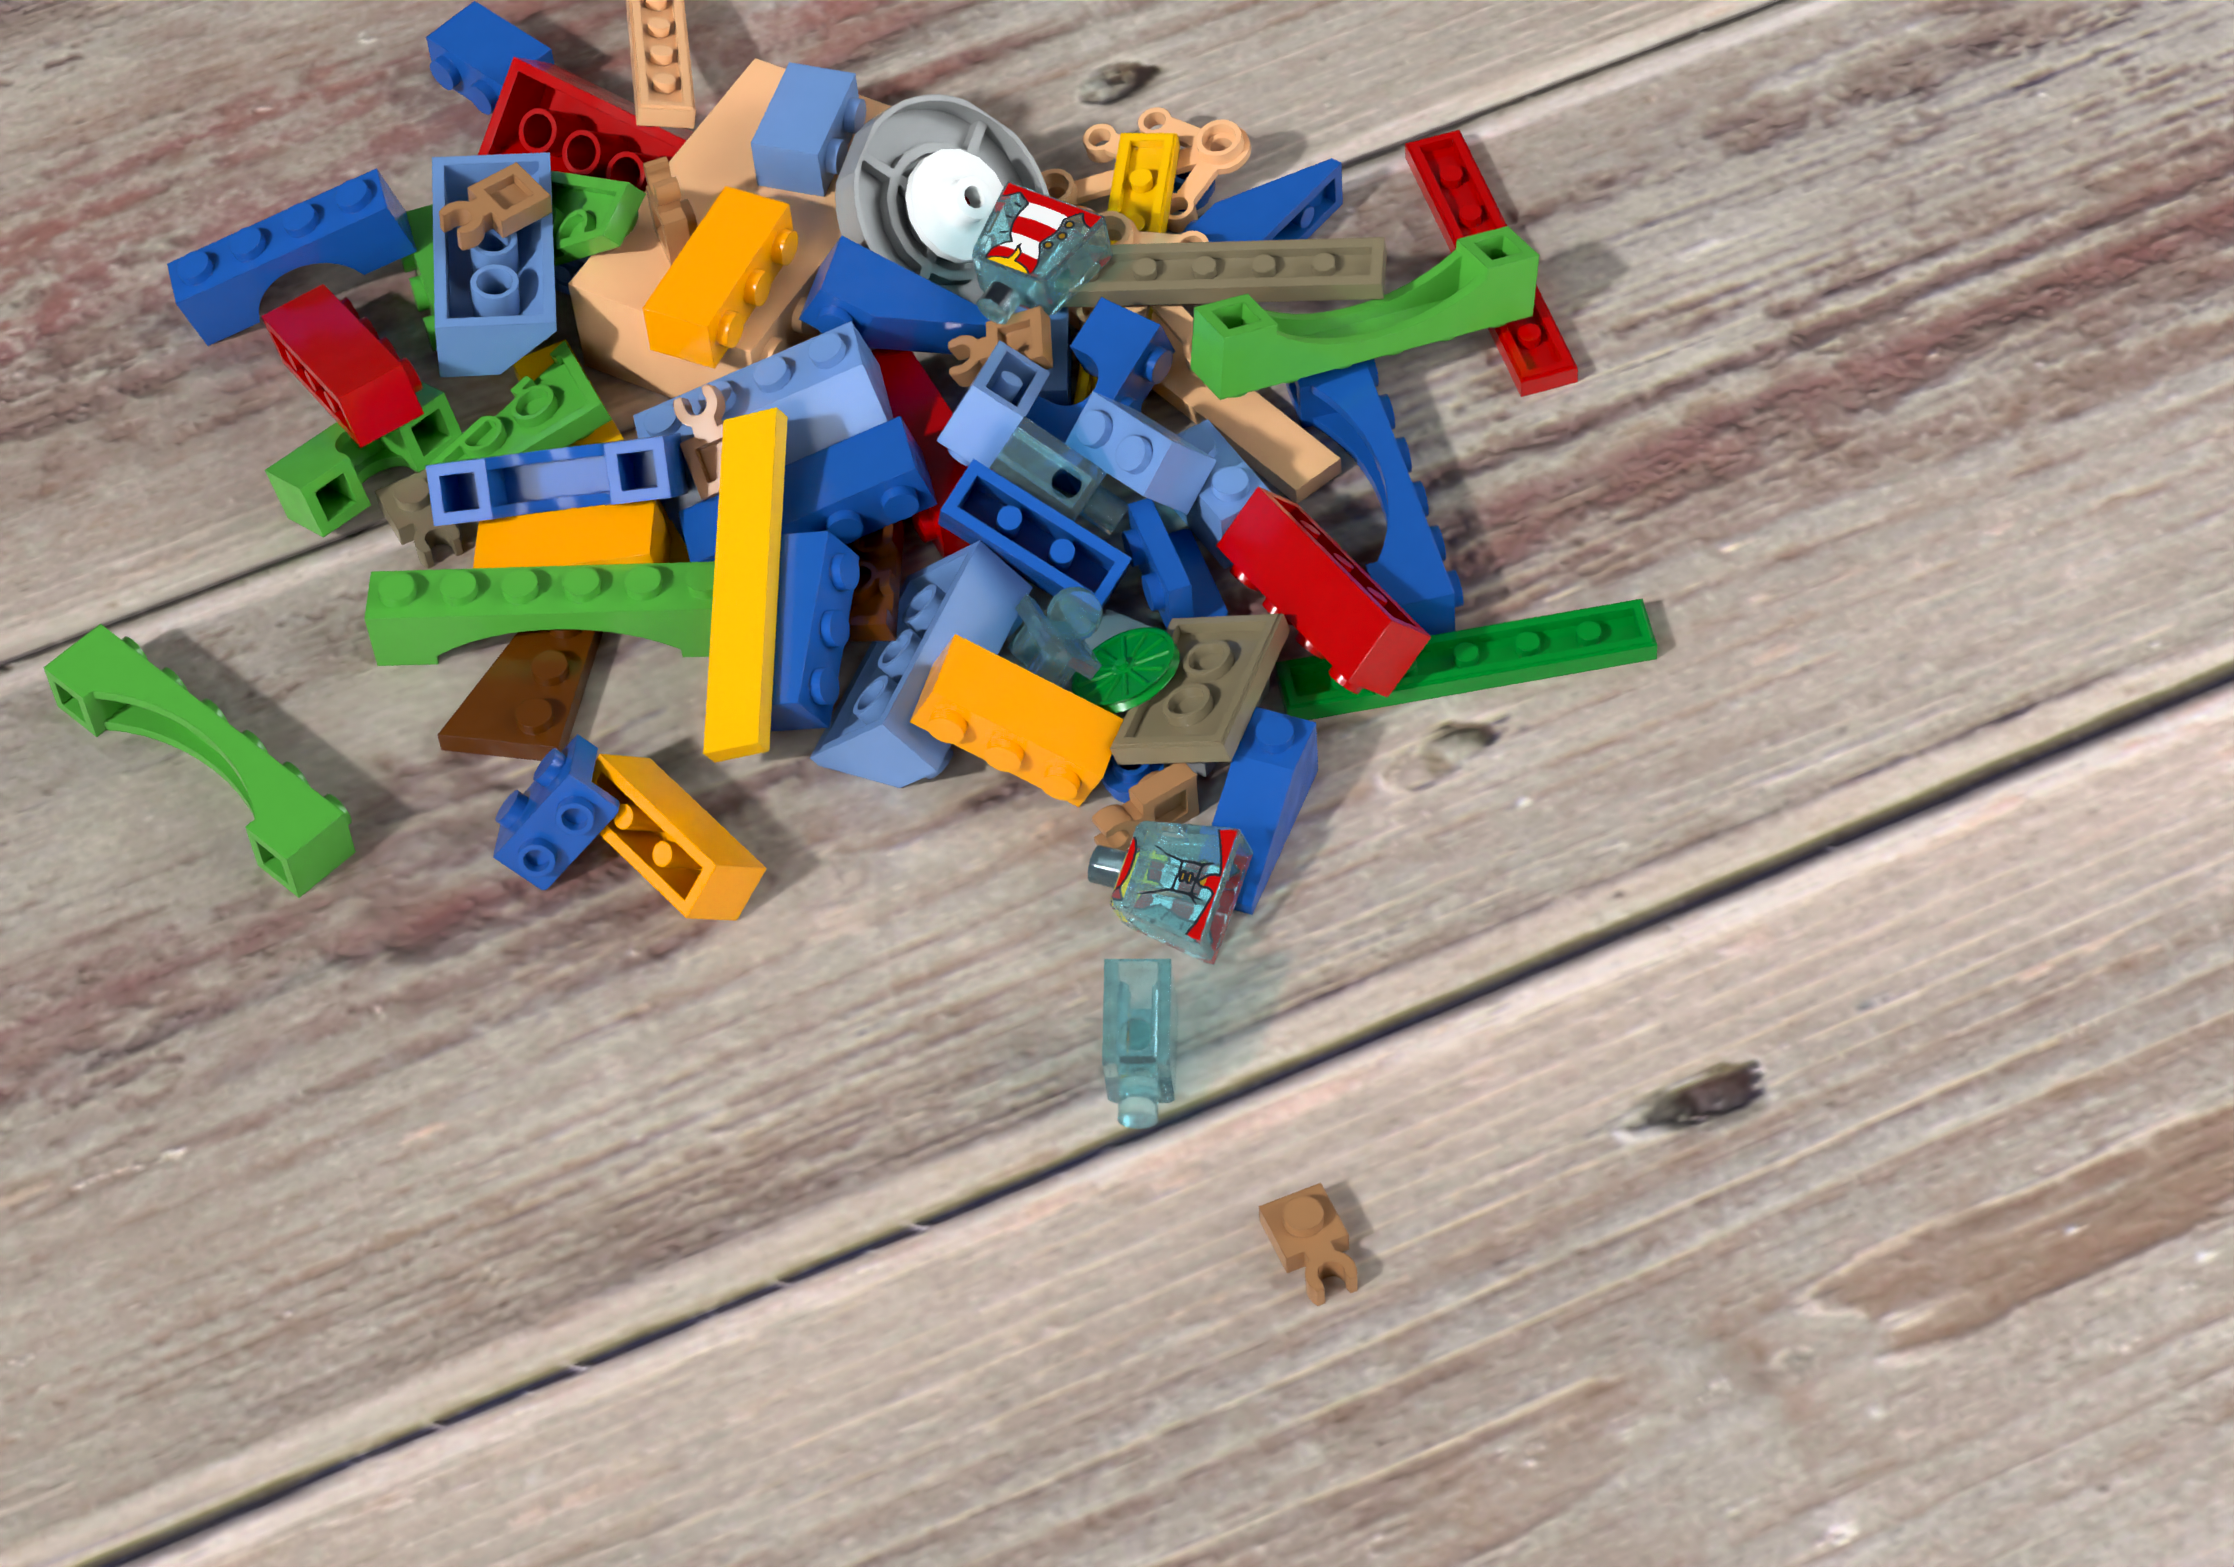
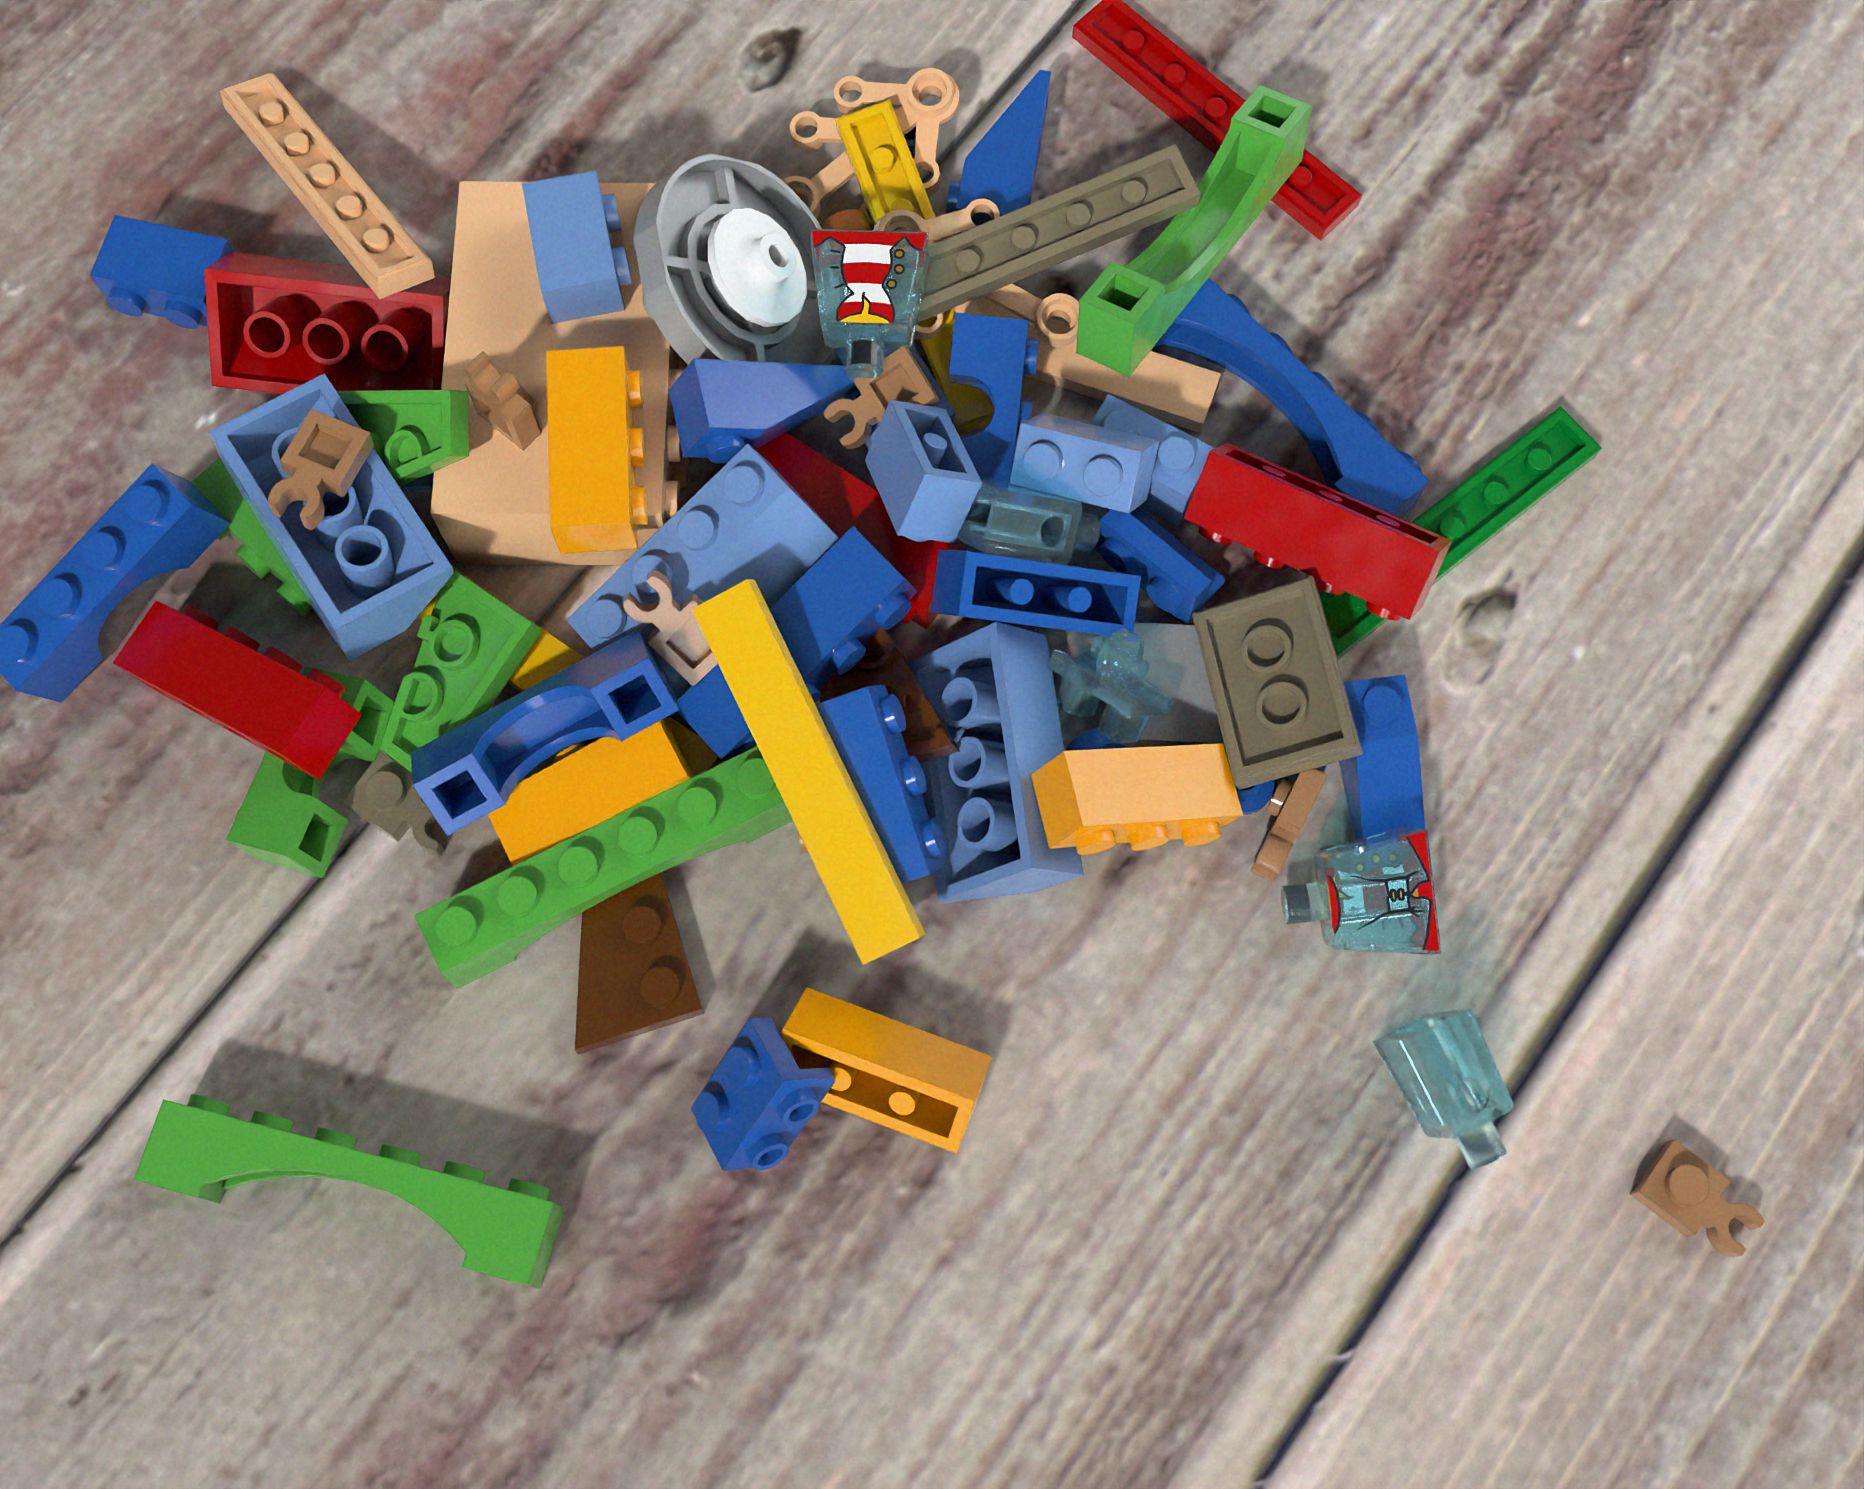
camera: 35 degrees left, 20 degrees up
green wheel [1071,627,1180,714] -> none

